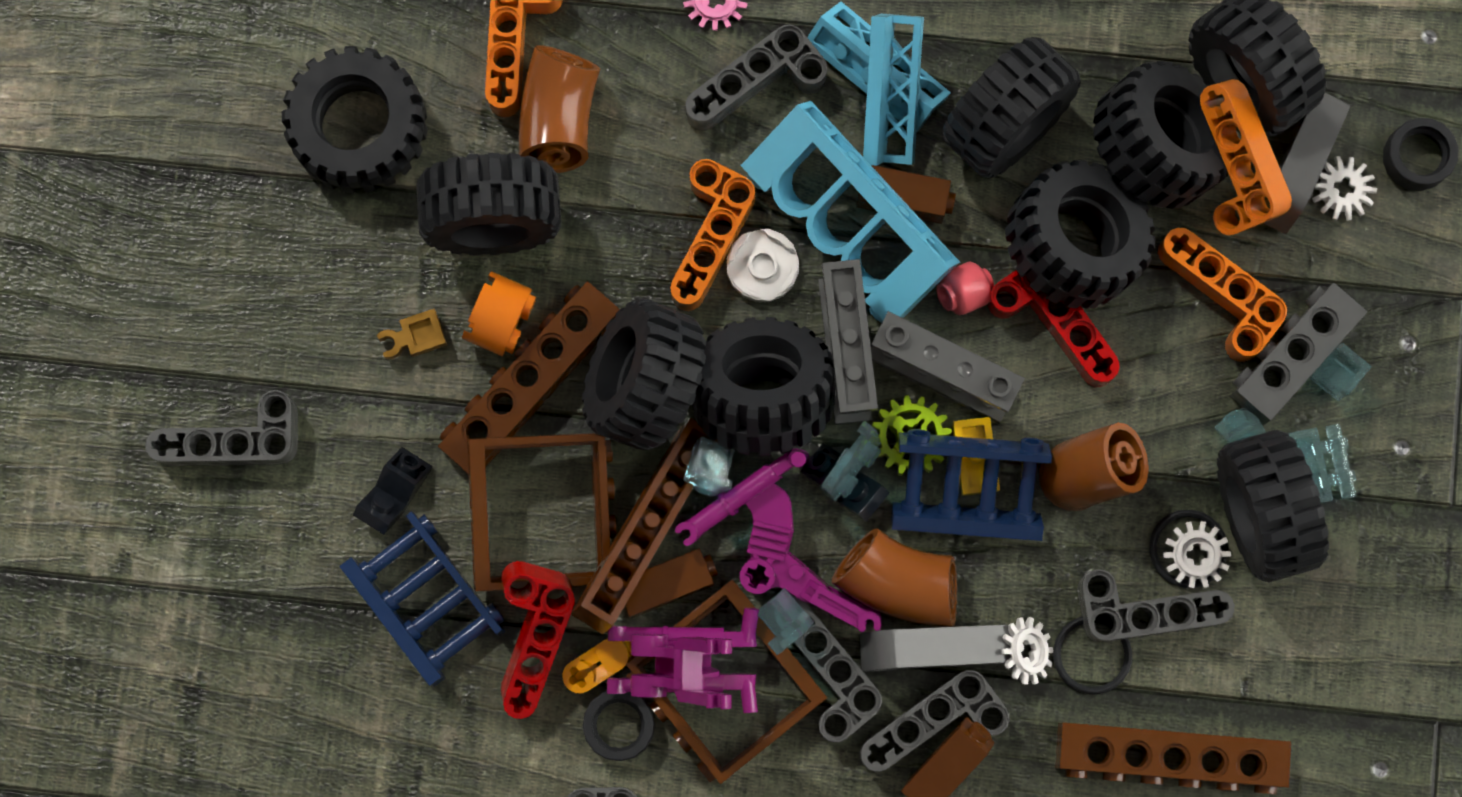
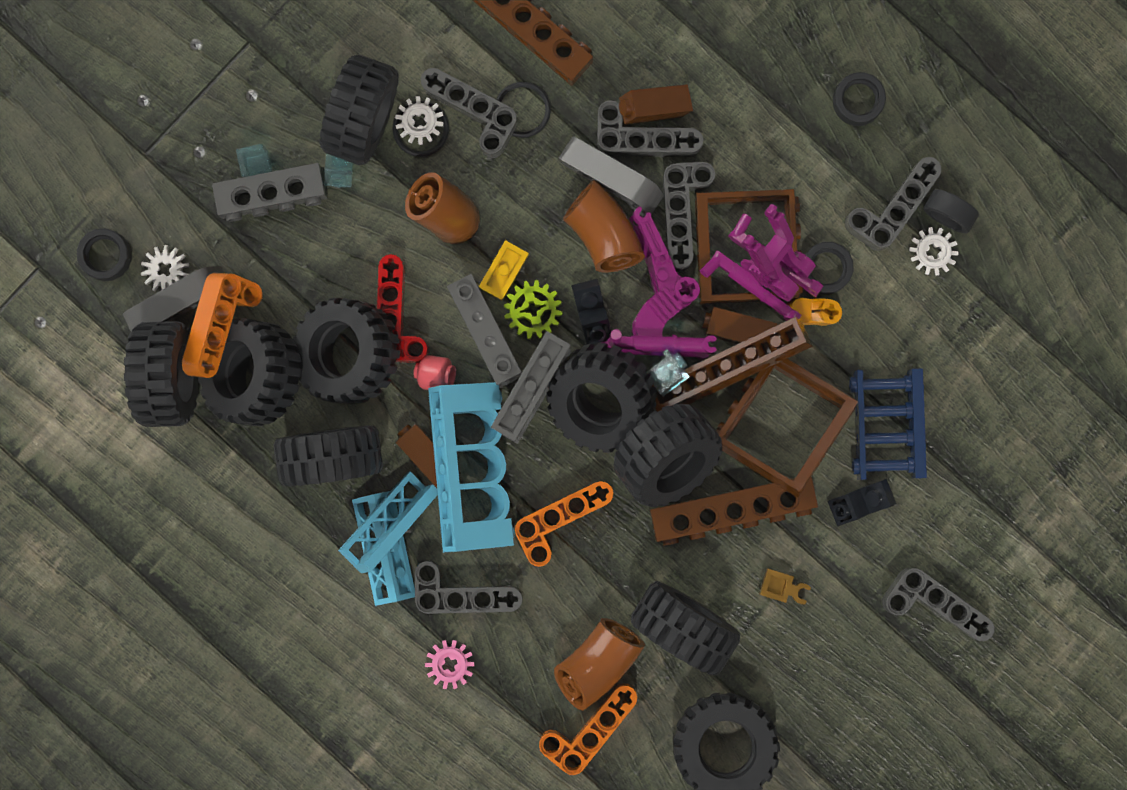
camera: 140 degrees left, 5 degrees up
orange brick [462,271,536,357] -> none
red beam [501,561,575,719] -> none
white tile [727,229,799,302] -> none
clear light blue panel [758,588,814,655] -> none
clear light blue wing [821,421,881,502] -> none
dark blue fence [891,429,1052,541] -> none
white gear [1002,617,1053,685] -> none
orange beam [1158,228,1287,362] -> none
clear light blue plate [1288,424,1357,504] -> none

